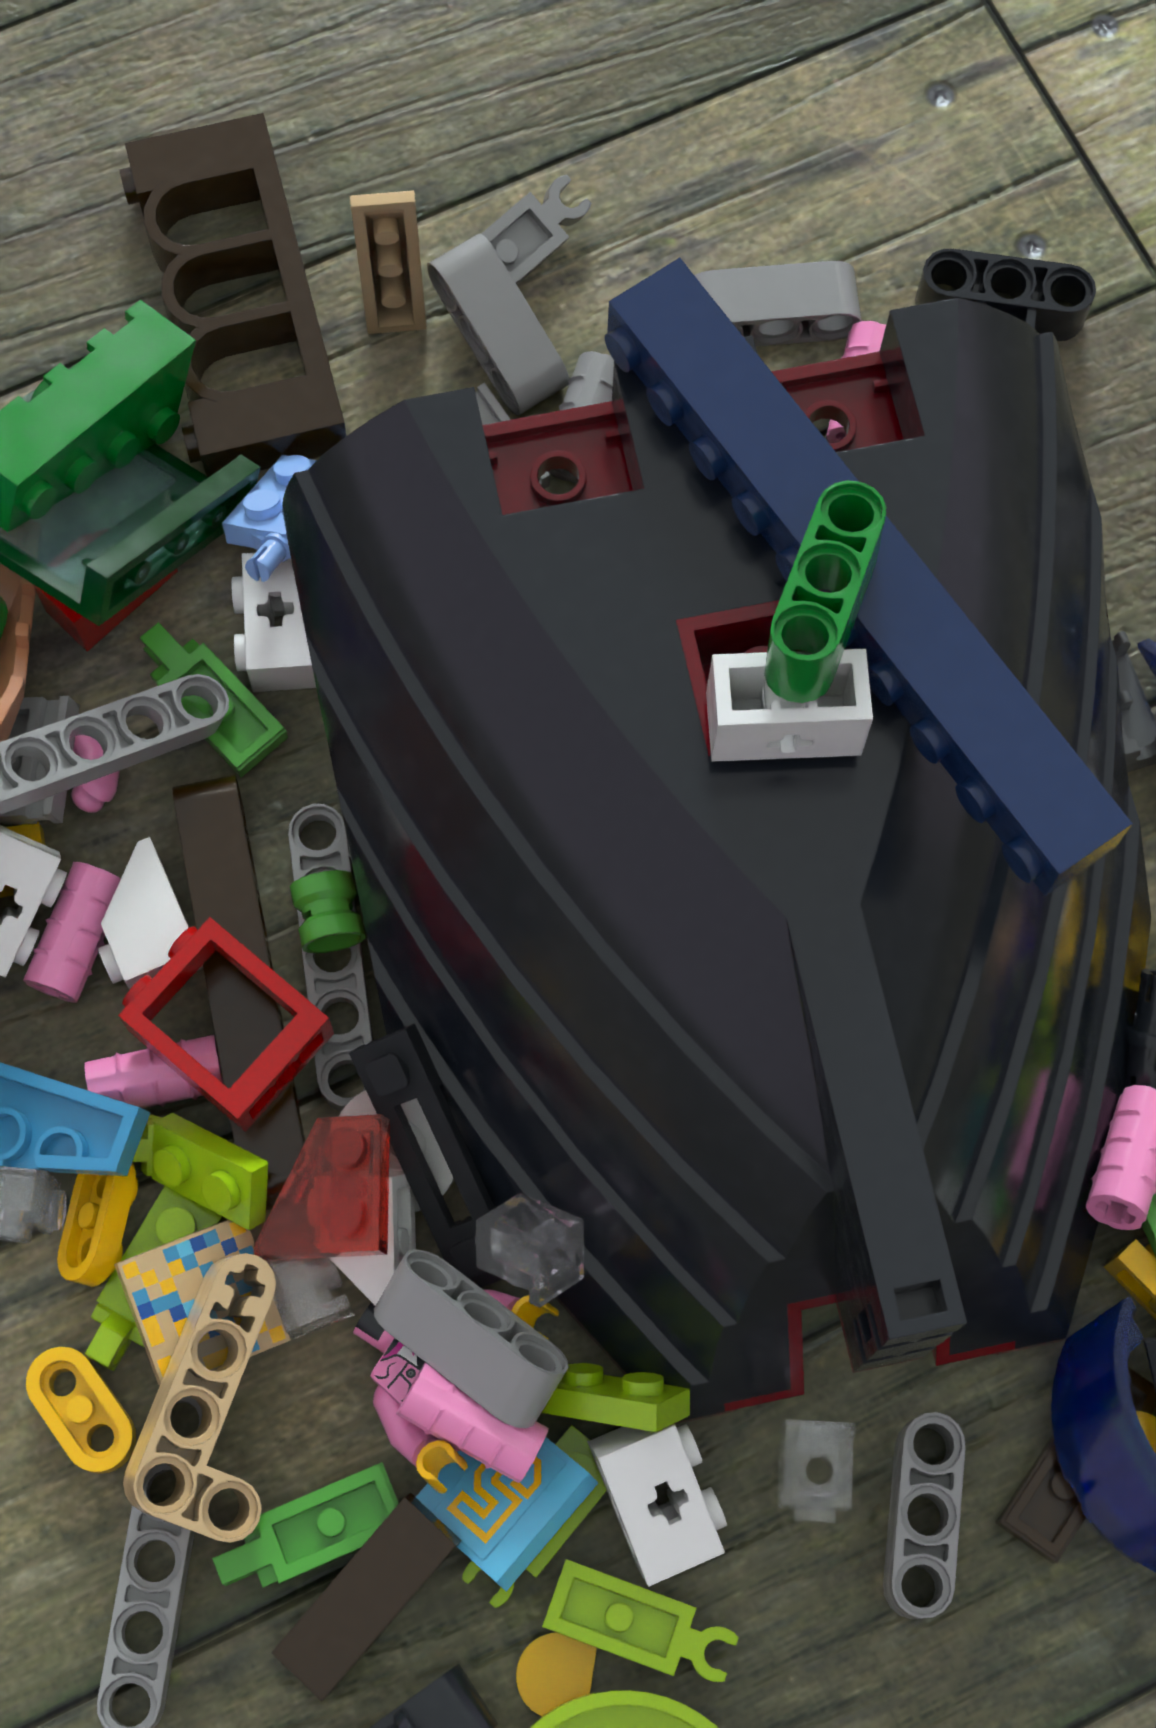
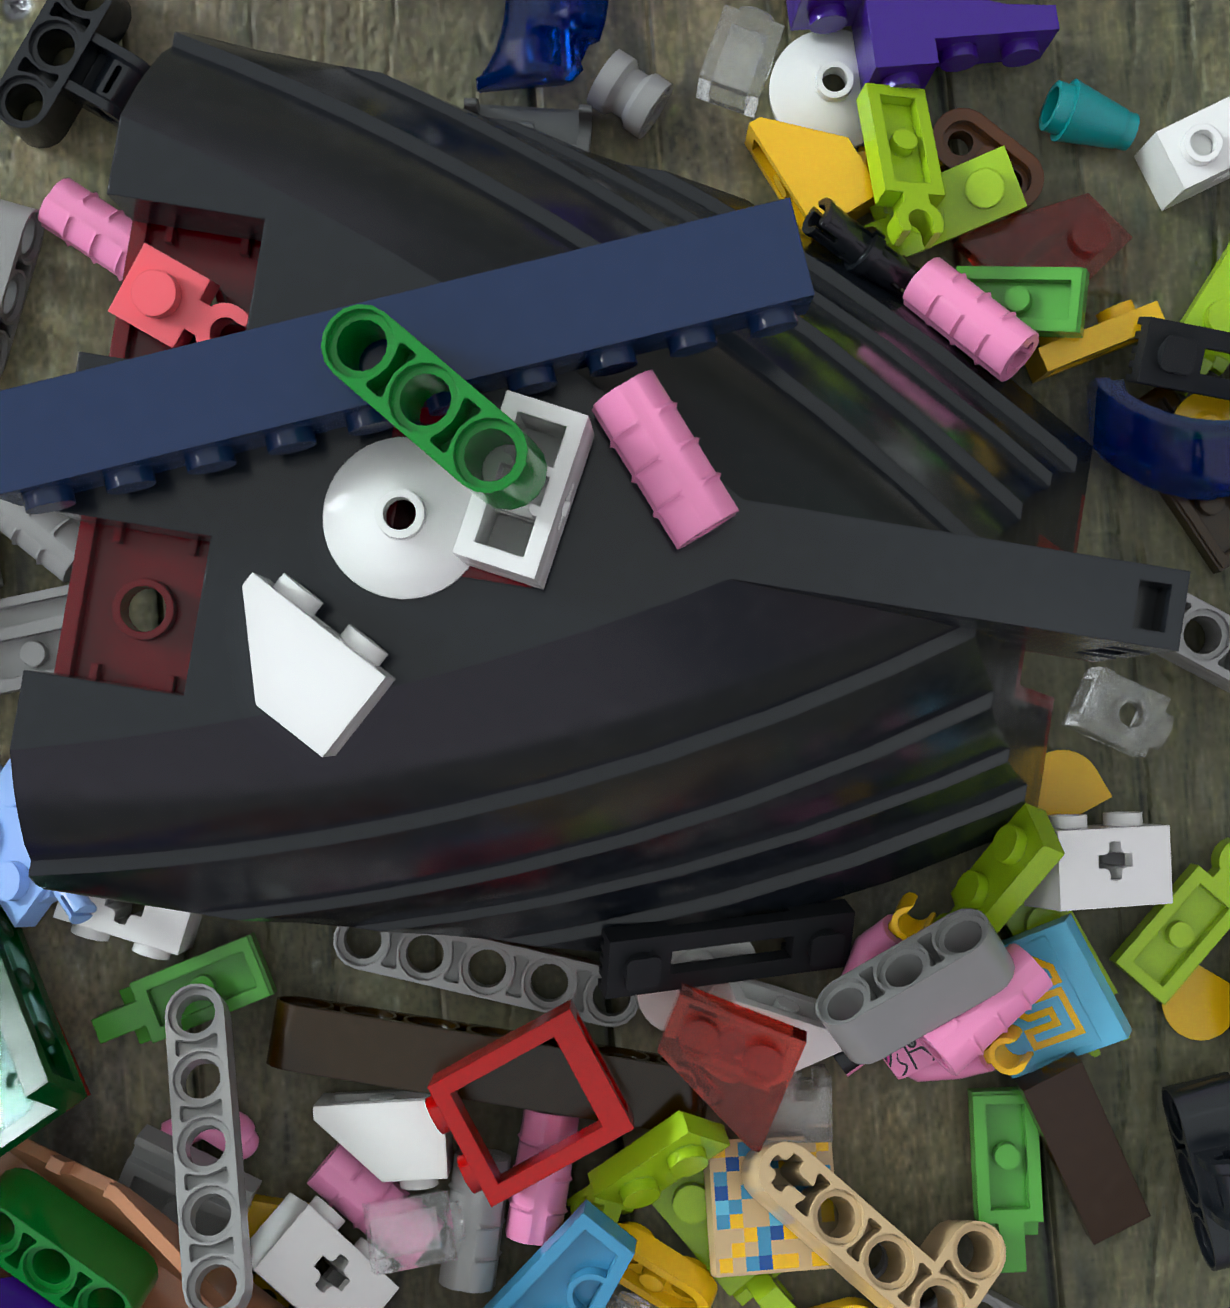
camera: 65 degrees left, 15 degrees up
bright green wheel [290,870,366,954] -> none
clear brick [475,1193,584,1308] -> none
none -> coral plate [108,243,249,348]
none -> white slope [242,572,396,757]
none -> white dish [323,437,472,600]
none -> clear brick [362,1189,465,1276]
none -> light grey axle [439,1148,511,1293]
none -> bright pink axle [591,370,740,550]
none -> yellow piece [1038,750,1112,815]

